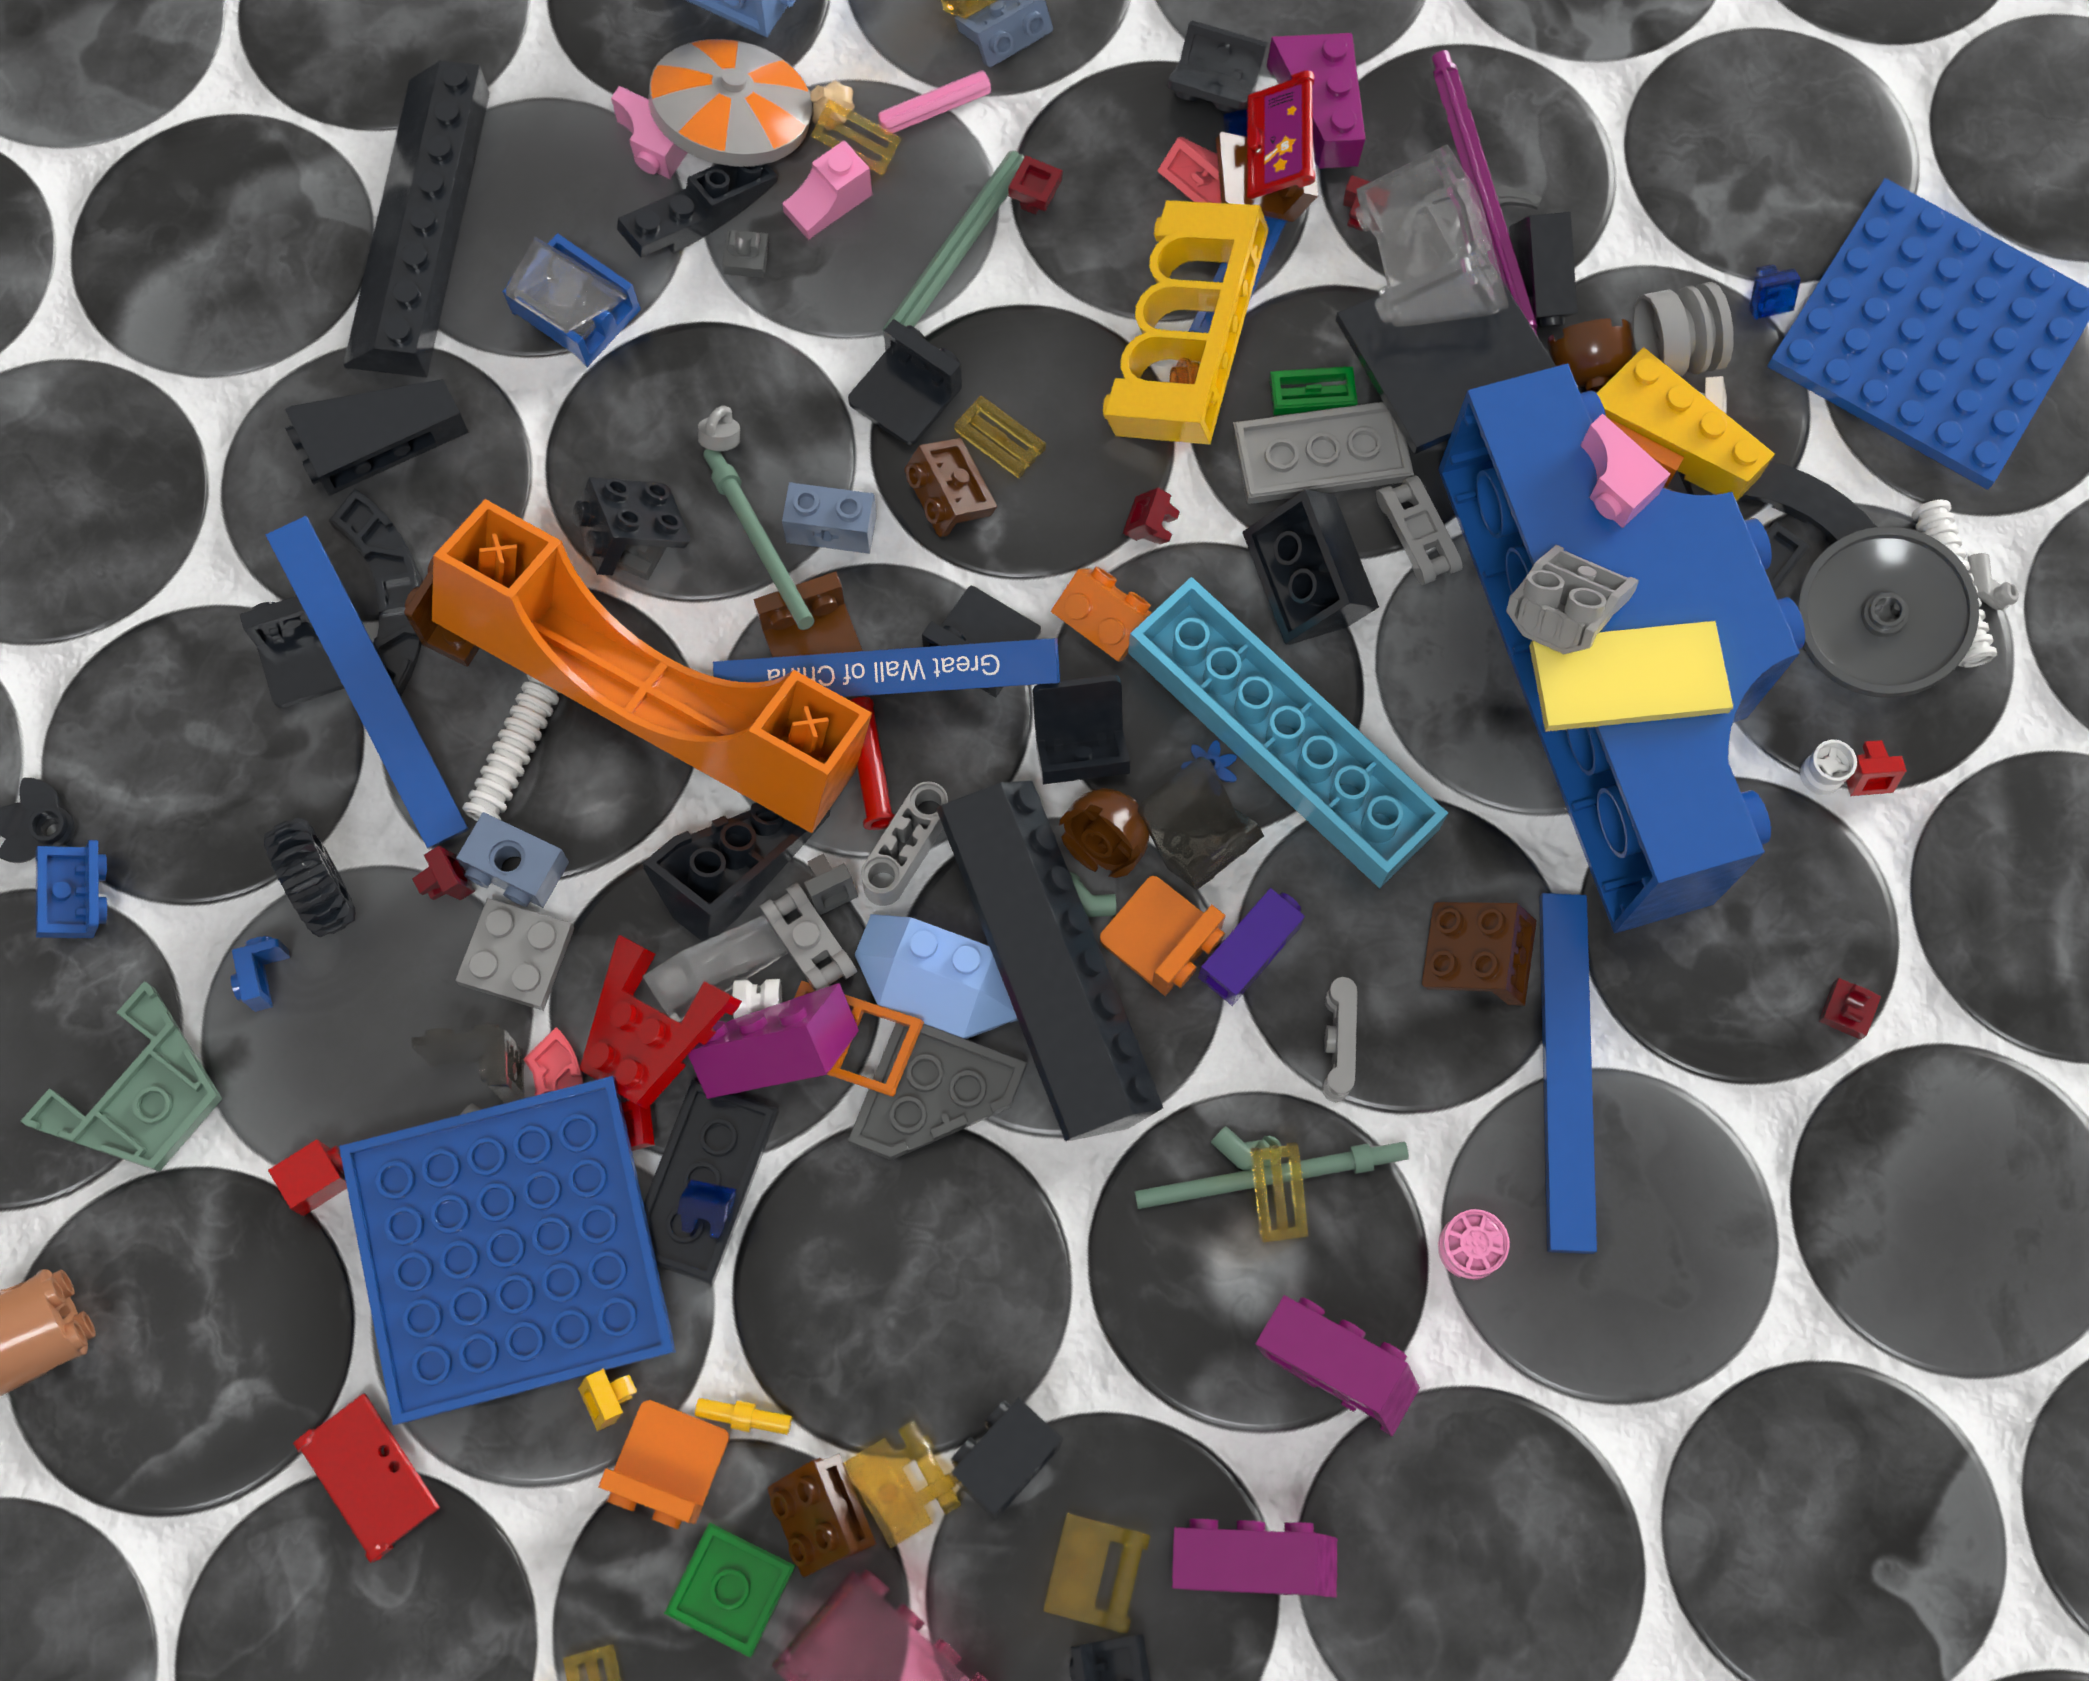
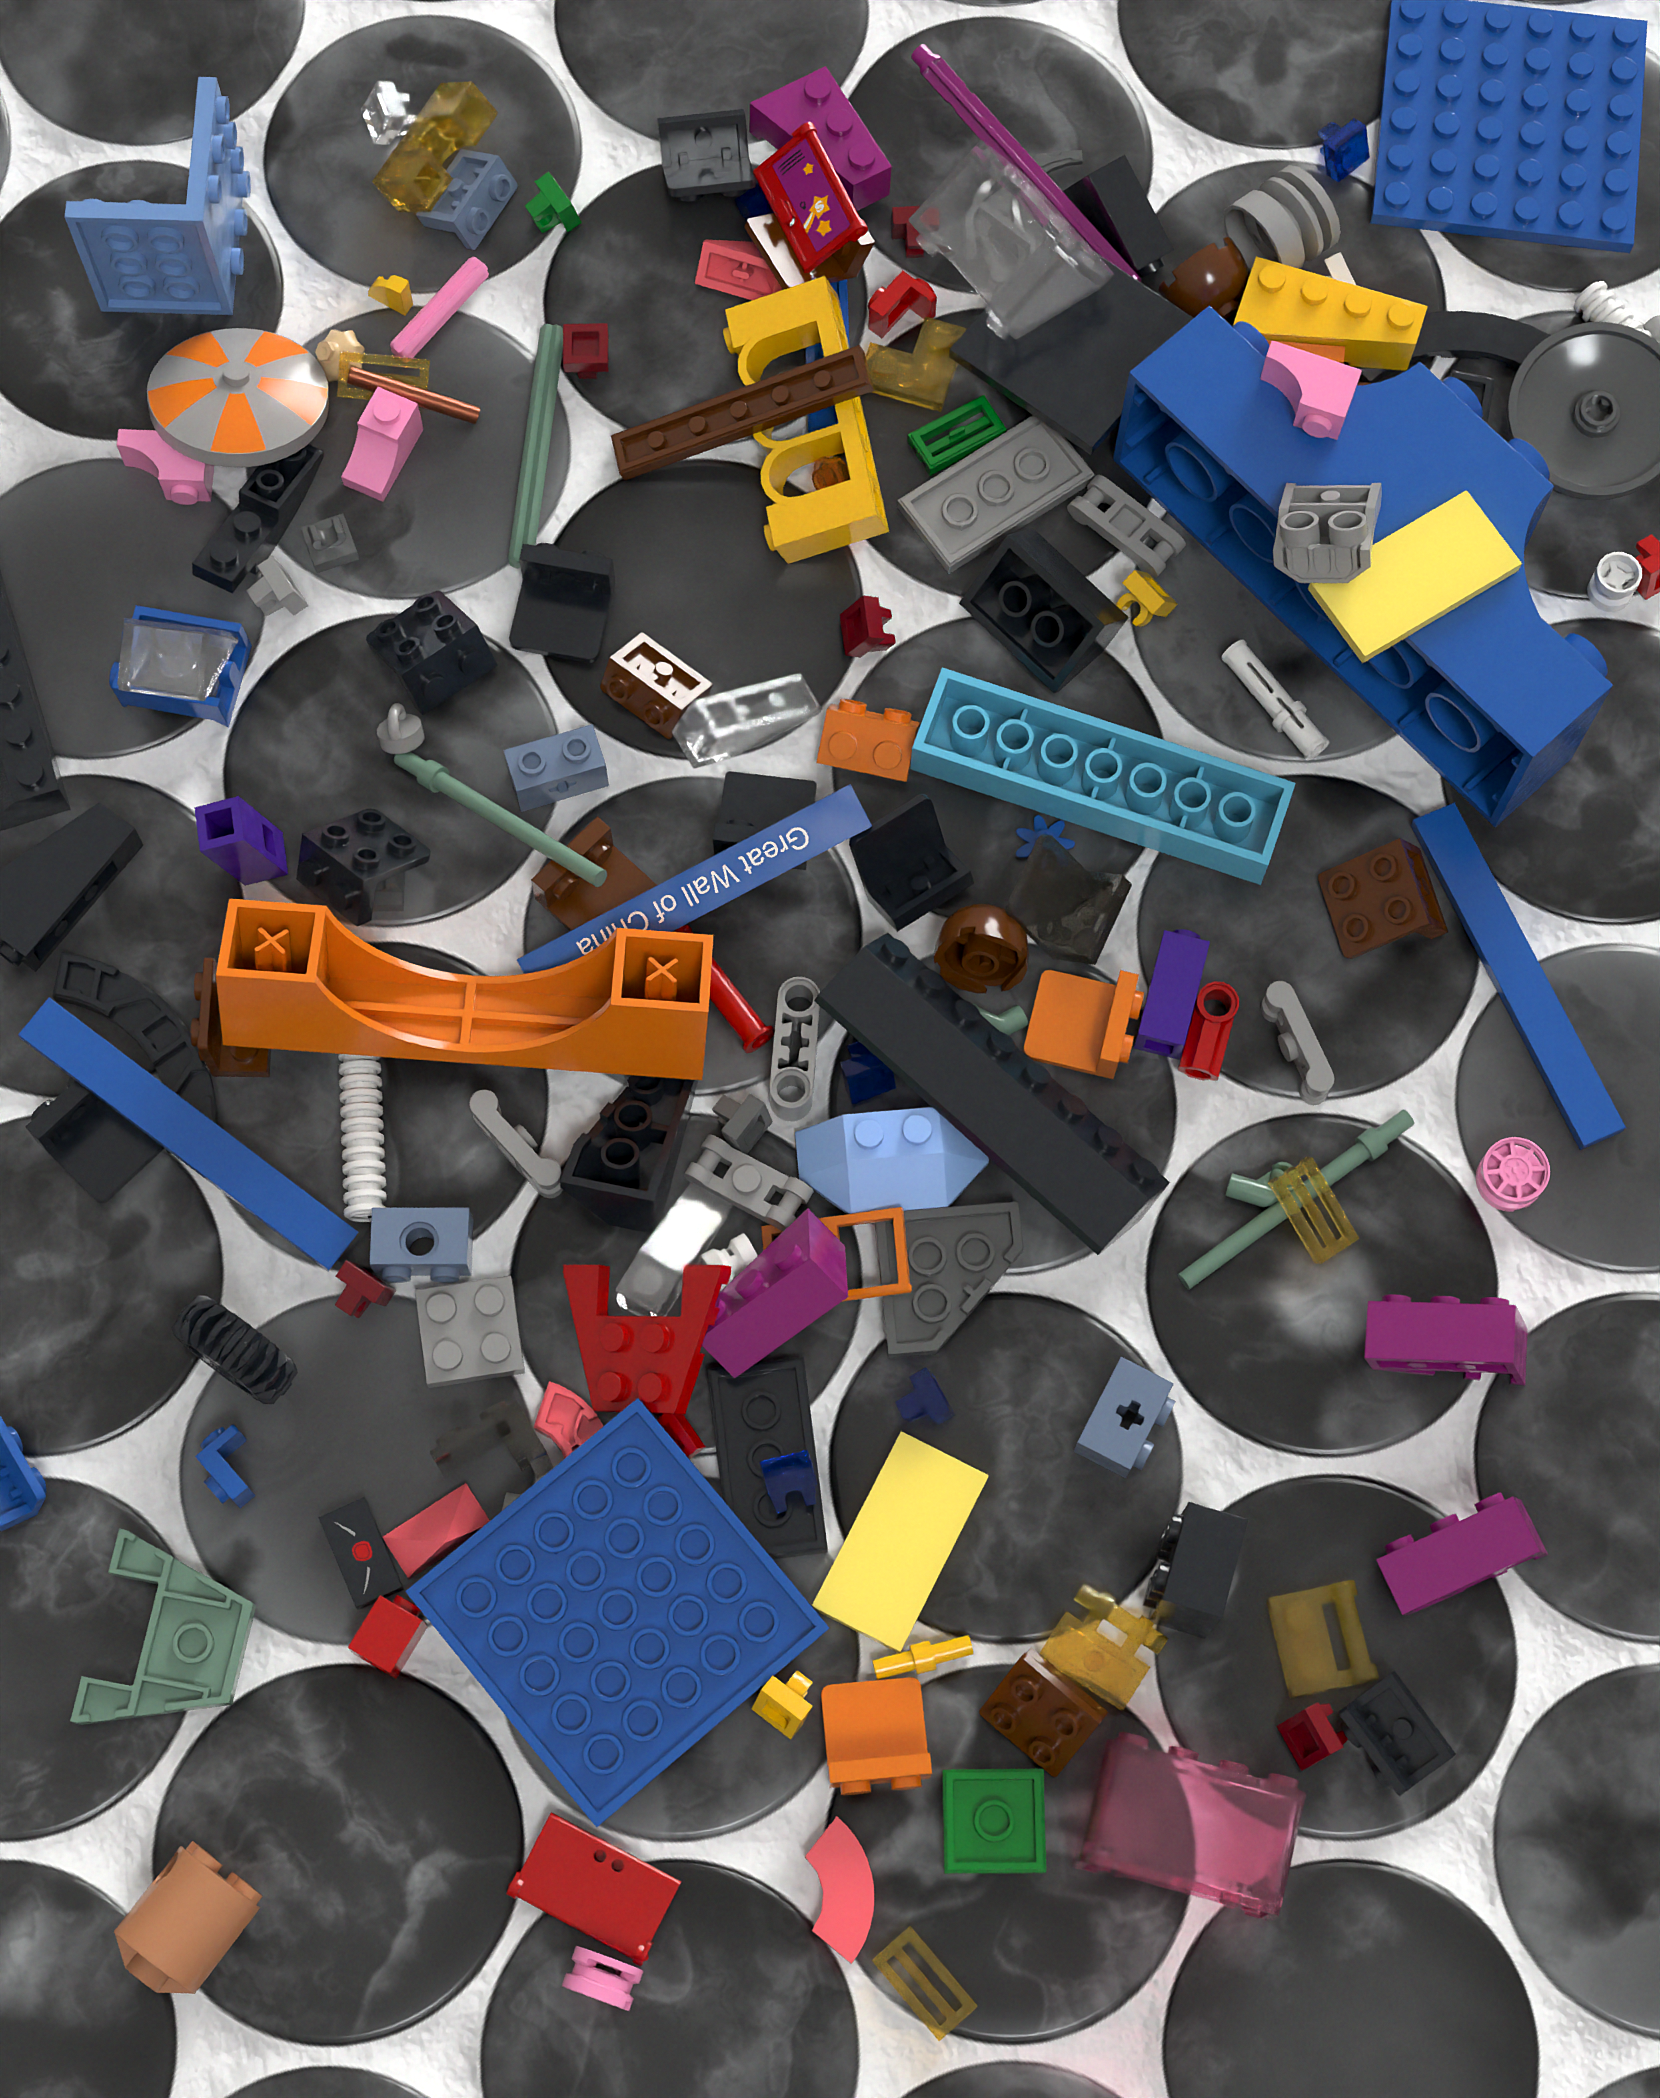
camera: 25 degrees left, 0 degrees up
clear yellow tile [954,395,1046,479] -> none
none -> dark purple brick [194,796,288,886]
none -> light grey tile [246,556,308,616]
none -> black tile [318,1497,404,1610]
none -> copper bar [346,366,480,424]
none -> black bracket [366,591,498,715]
none -> yellow tile [368,275,413,316]
none -> coral slope [382,1483,490,1579]
none -> light grey plate [469,1090,563,1198]
none -> green tile [525,172,582,233]
none -> bright pink wheel [562,1946,643,2011]
none -> reddish brown tile [611,345,874,480]
none -> clear slope [672,673,823,769]
none -> coral tile [805,1817,874,1964]
none -> light yellow tile [812,1431,989,1653]
none -> clear blue tile [840,1041,896,1104]
none -> clear yellow plate [866,317,968,412]
none -> red bracket [868,270,937,338]
none -> clear blue tile [895,1368,956,1425]
none -> sand blue brick [1074,1357,1176,1478]
none -> yellow tile [1116,570,1178,627]
none -> red piece [1178,981,1239,1081]
none -> white pin [1222,640,1329,760]
none -> dark red tile [1277,1702,1348,1771]

